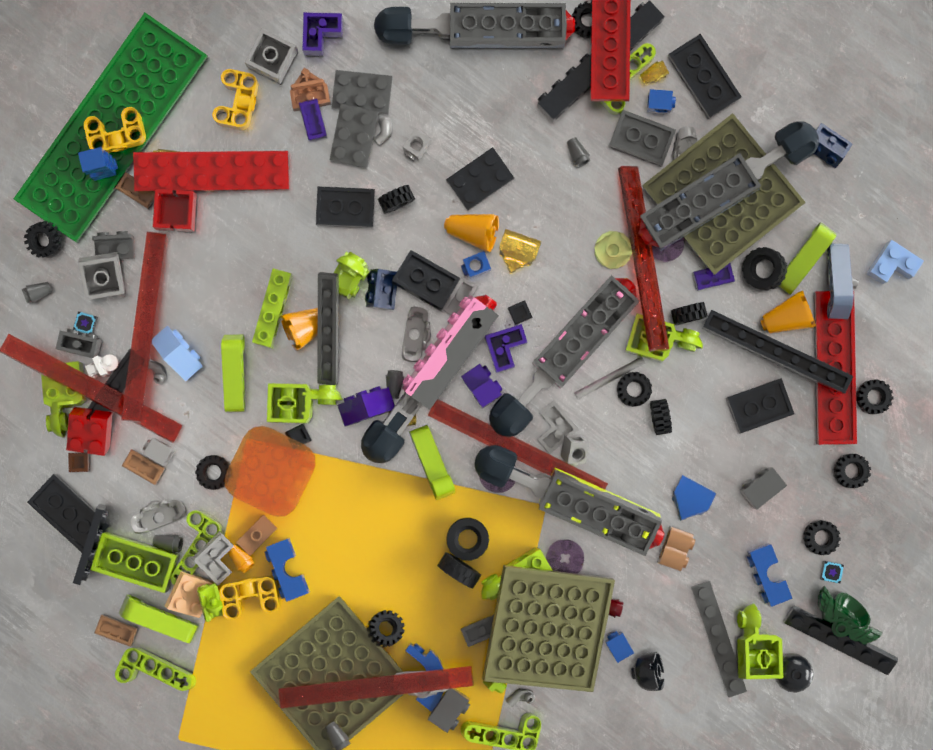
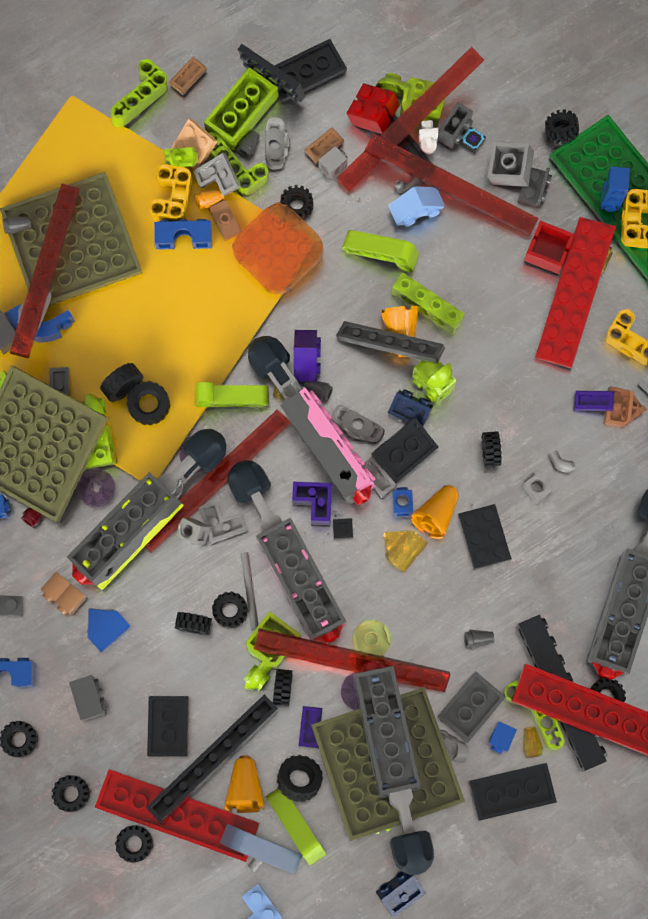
camera: 110 degrees right, 10 degrees down
dark grey cone [22,282,52,303] -> none
reddish brown plate [68,452,89,472] -> none
medium nougat plate [116,172,155,209] -> none
lime beam [119,594,198,643] -> none
lime brick [267,383,343,423] -> none
black tile [285,424,312,450] -> none
black plate [316,186,375,228] -> none
dark grey plate [329,103,379,168] -> none
dark grey plate [331,70,393,115] -> none
black tyre [367,610,405,647] -> none
dark purple brick [461,364,503,409] -> none

